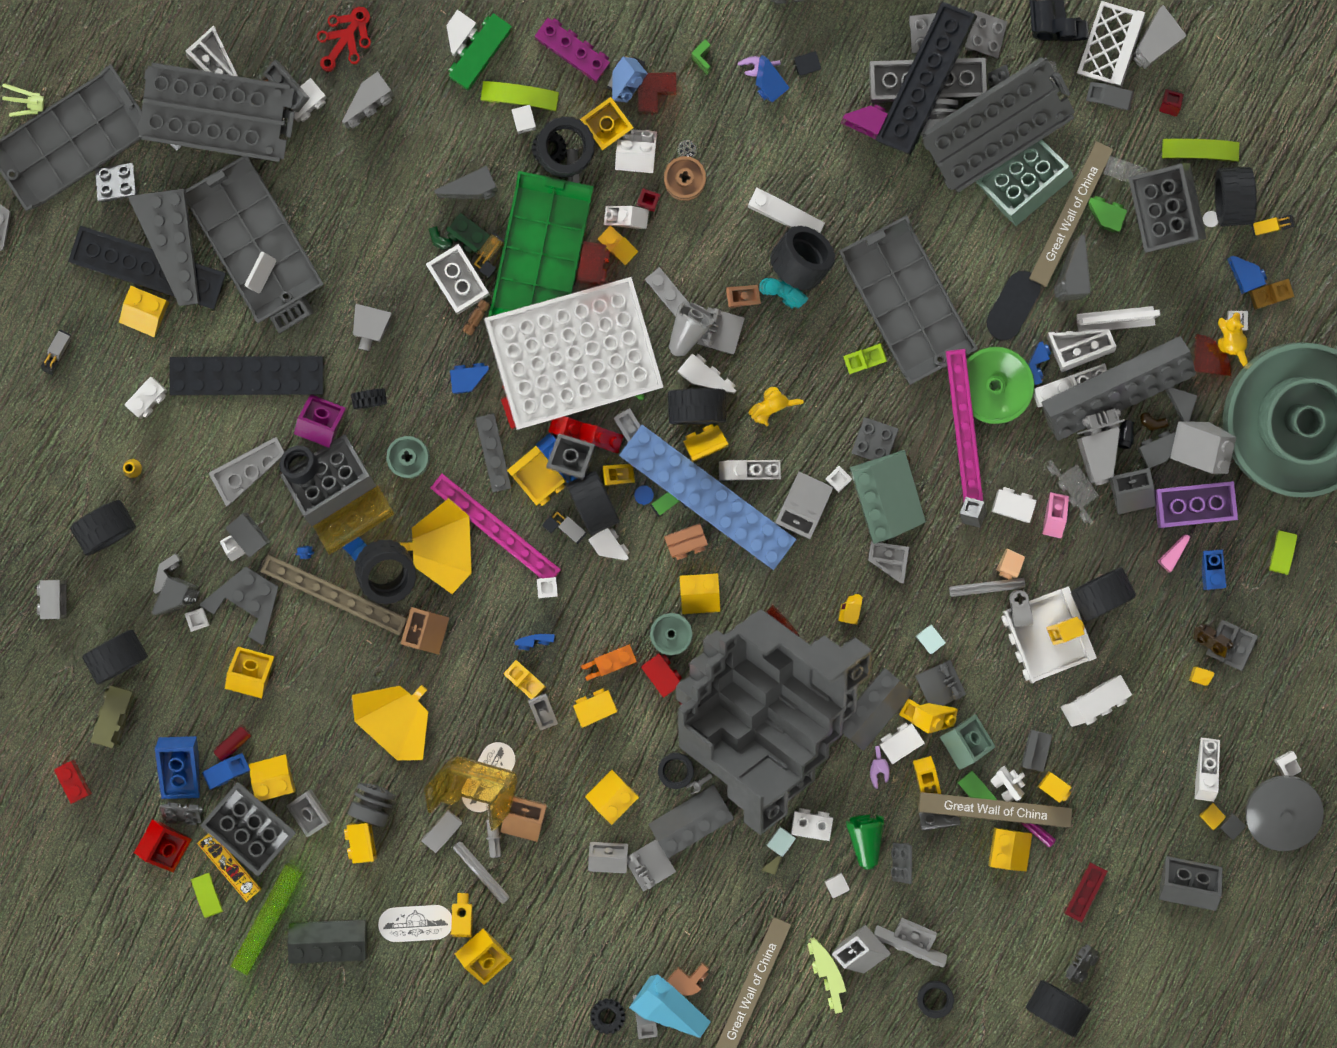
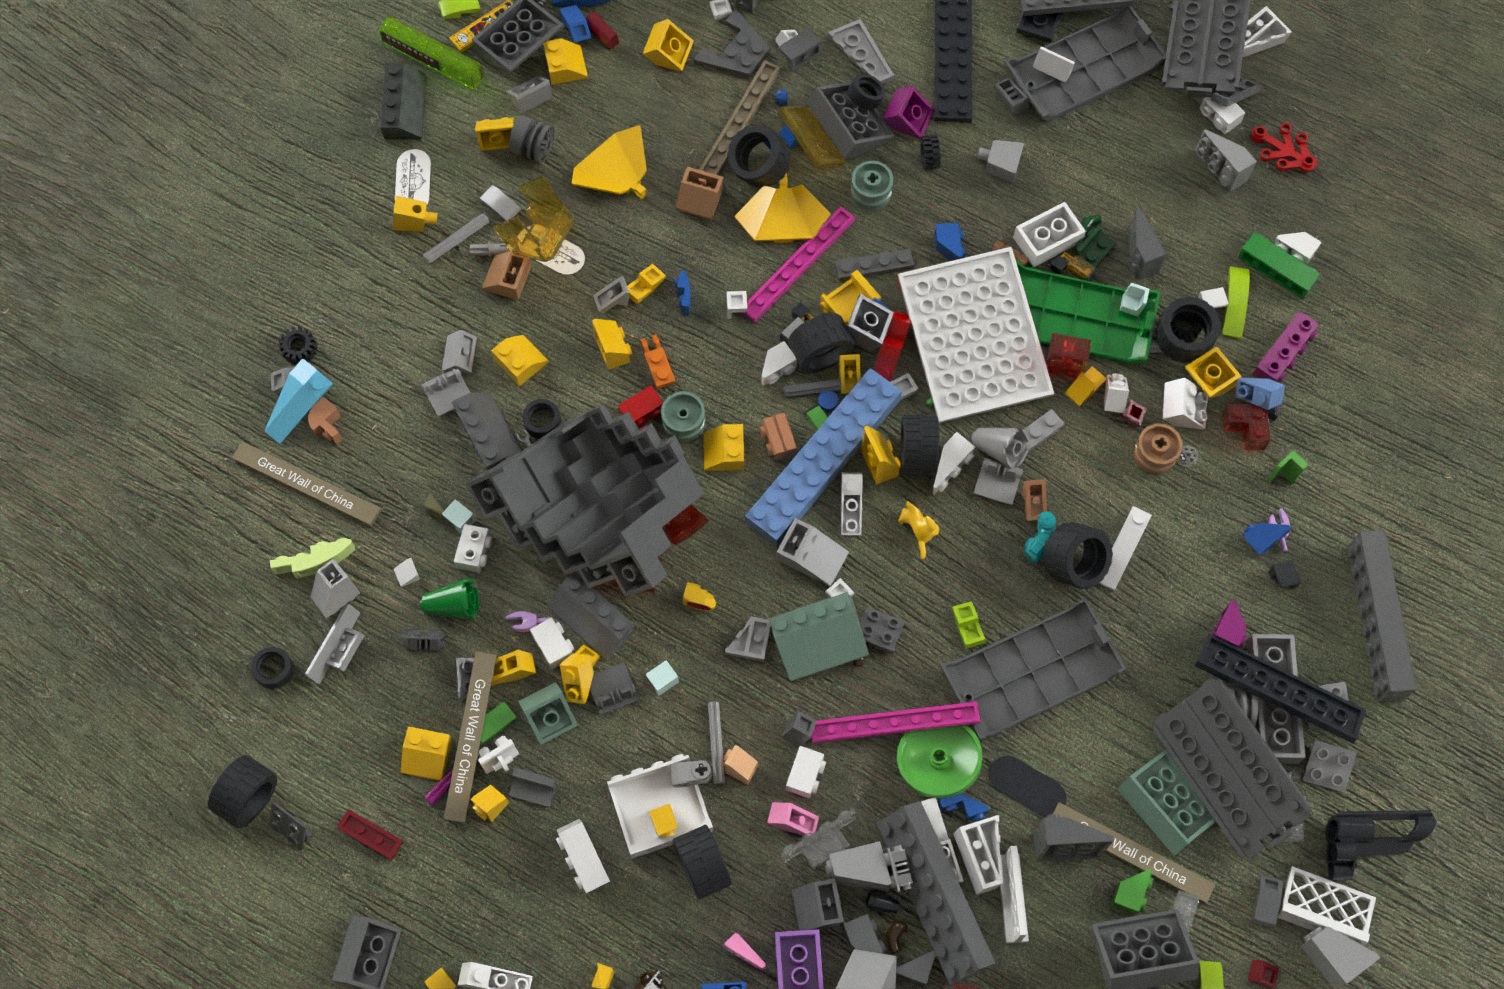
camera: 90 degrees right, 20 degrees down
yellow slope [455,928,513,985] -> none
none -> dark grey axle [783,379,841,397]
none -> light aqua panel [1120,283,1149,317]

